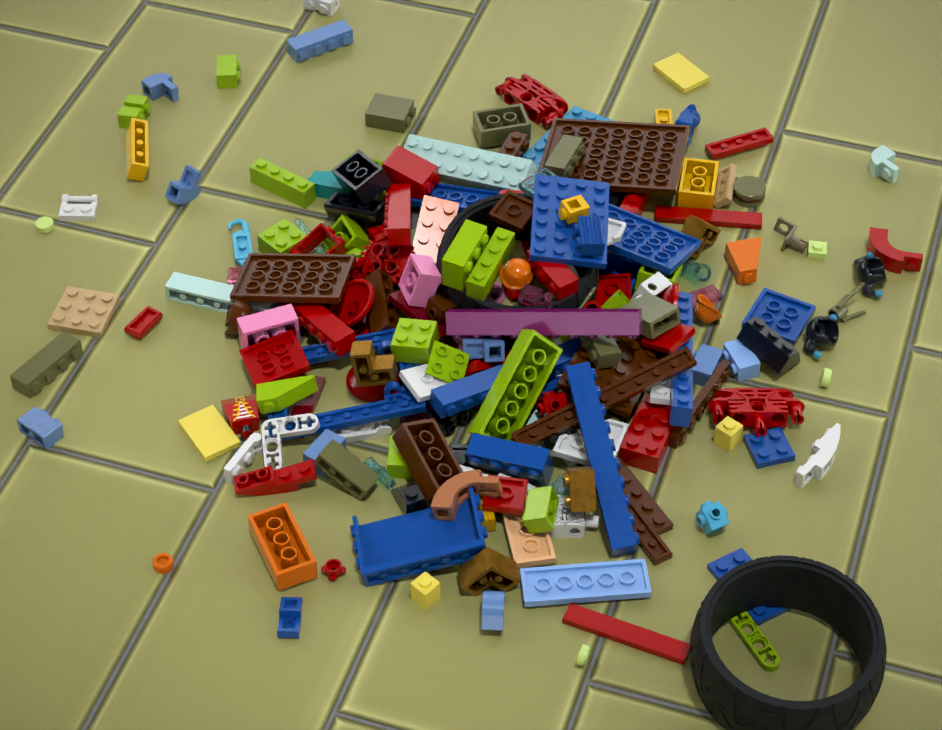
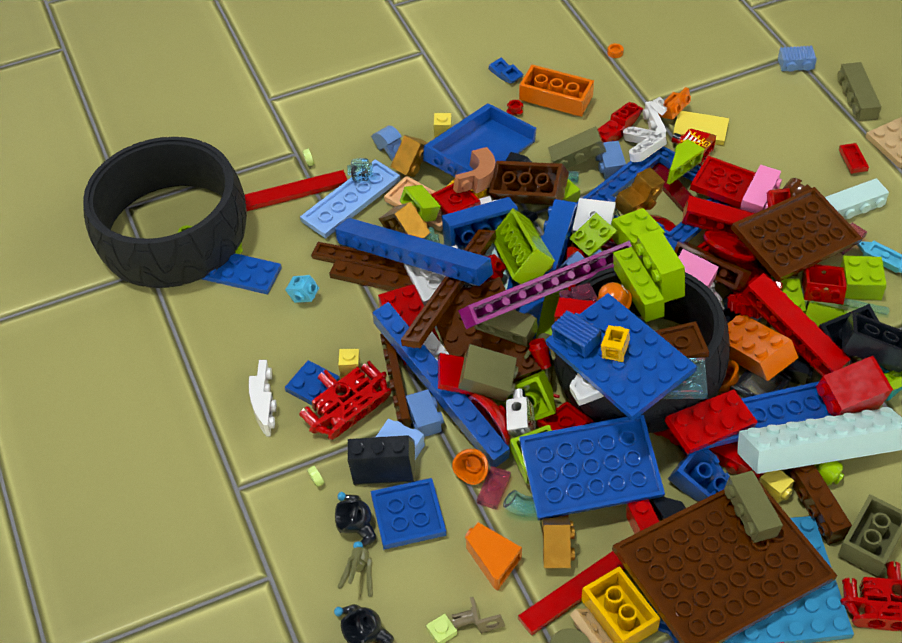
camera: 140 degrees right, 5 degrees up
none -> clear light blue head [347,158,373,181]
none -> white tile [650,97,667,116]
none -> orange bracket [658,87,691,120]
none -> red tile [766,188,791,207]

